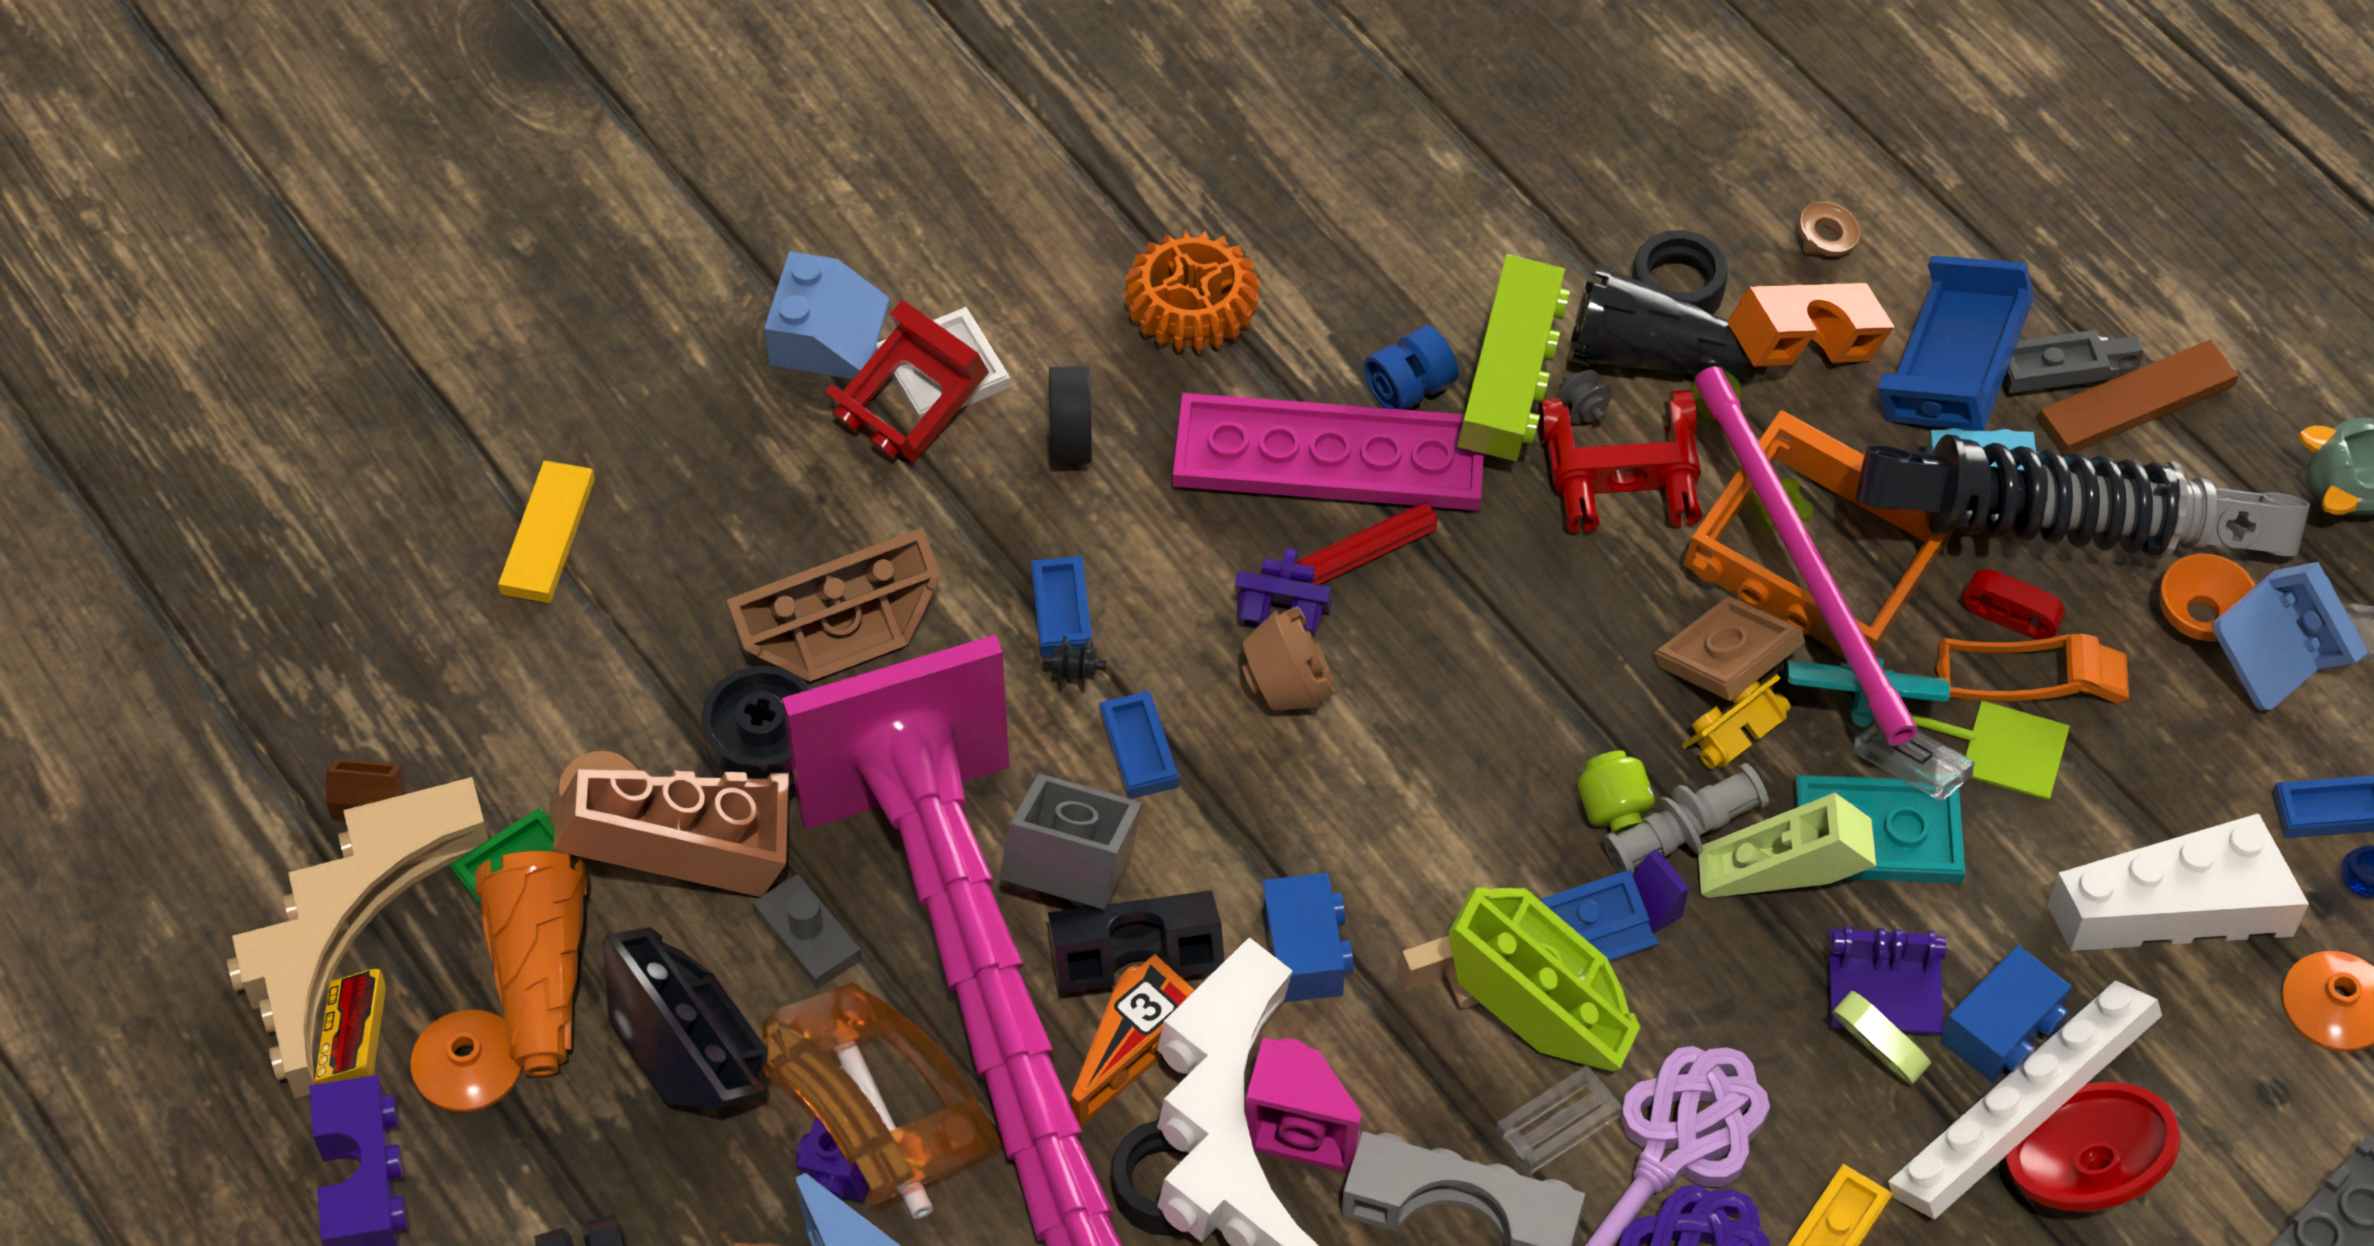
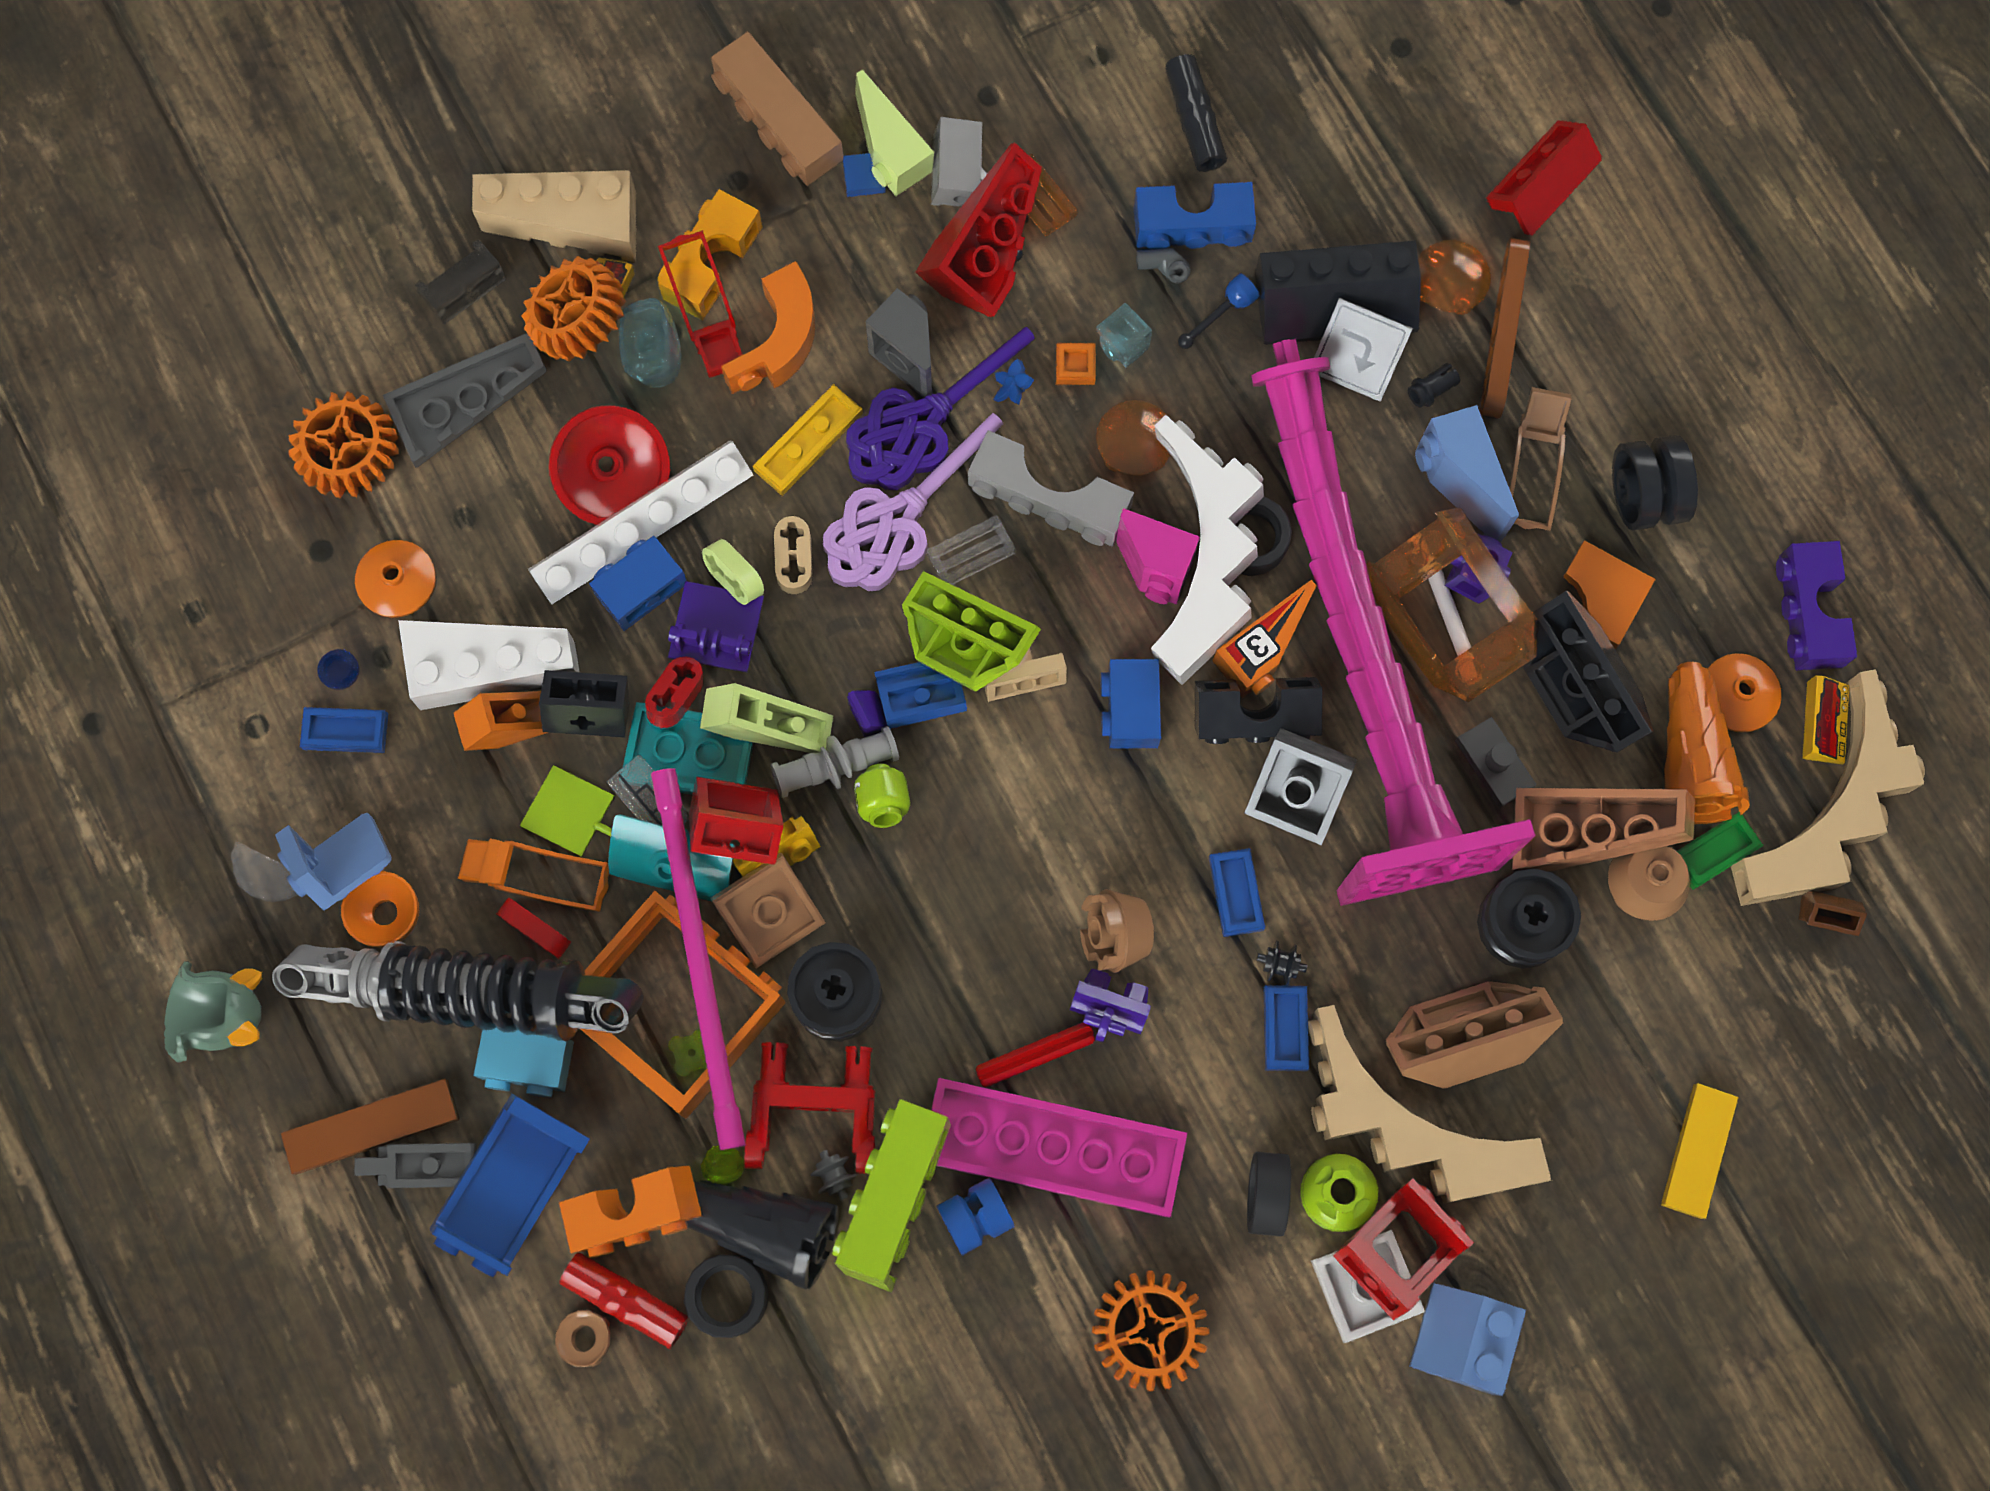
camera: 175 degrees left, 20 degrees up
none -> orange slope [453,691,548,751]
none -> black brick [539,670,630,738]
none -> red axle [559,1252,689,1349]
none -> red beam [645,657,703,728]
none -> red window [689,776,784,865]
none -> tan beam [774,516,813,594]
none -> black wheel [787,942,883,1042]
none -> lime piece [1300,1154,1378,1232]
none -> tan arch [1308,1005,1551,1204]
none -> orange tile [1563,540,1655,649]

